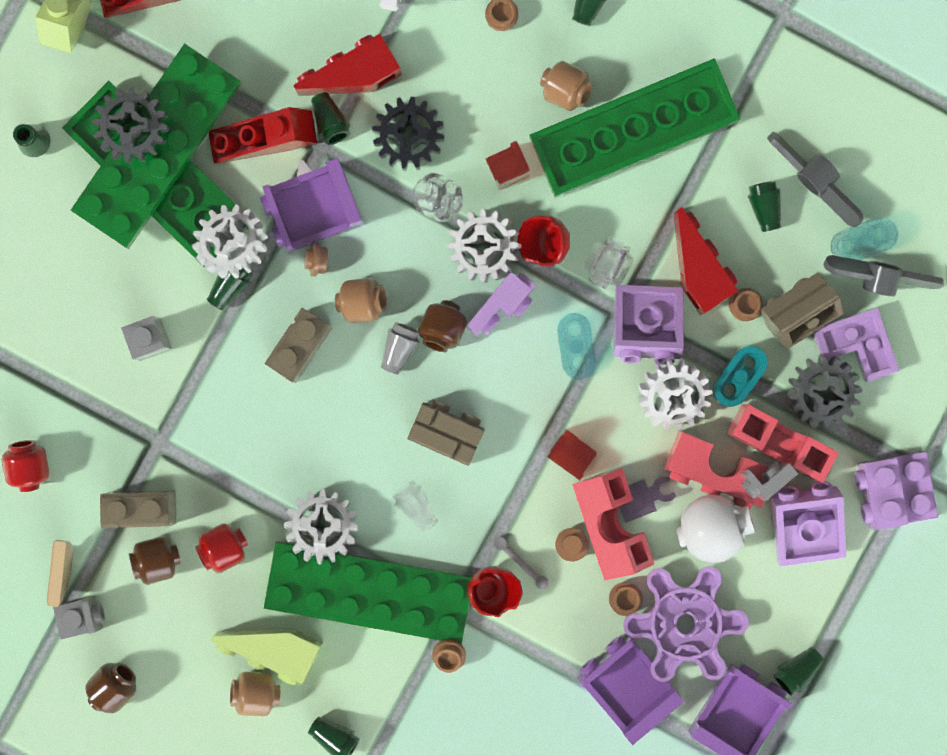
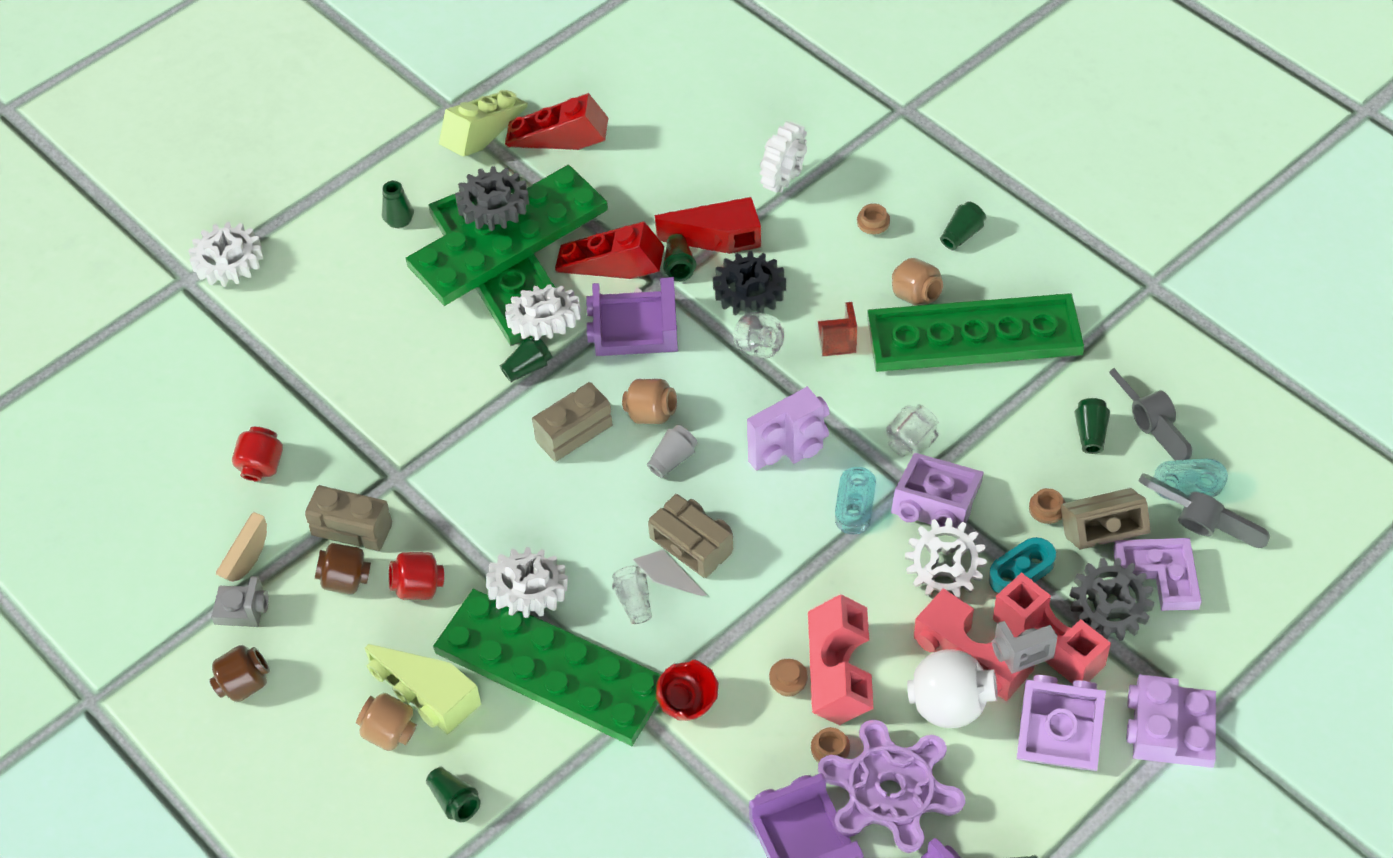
camera: 20 degrees right, 35 degrees down
light grey brick [121,316,172,361] -> none
medium nougat plate [304,243,328,277] -> none
reddish brown head [418,300,467,352] -> none
medium nougat plate [432,639,466,673] -> none
white gear [447,209,521,283] -> none
light grey hinge [494,537,549,589] -> none
red hair [517,215,570,267] -> none
clear red panel [546,429,597,481] -> none
clear purple plate [619,476,676,523] -> none
red slope [673,207,738,315] -> none
none -> white sticker [633,549,707,596]

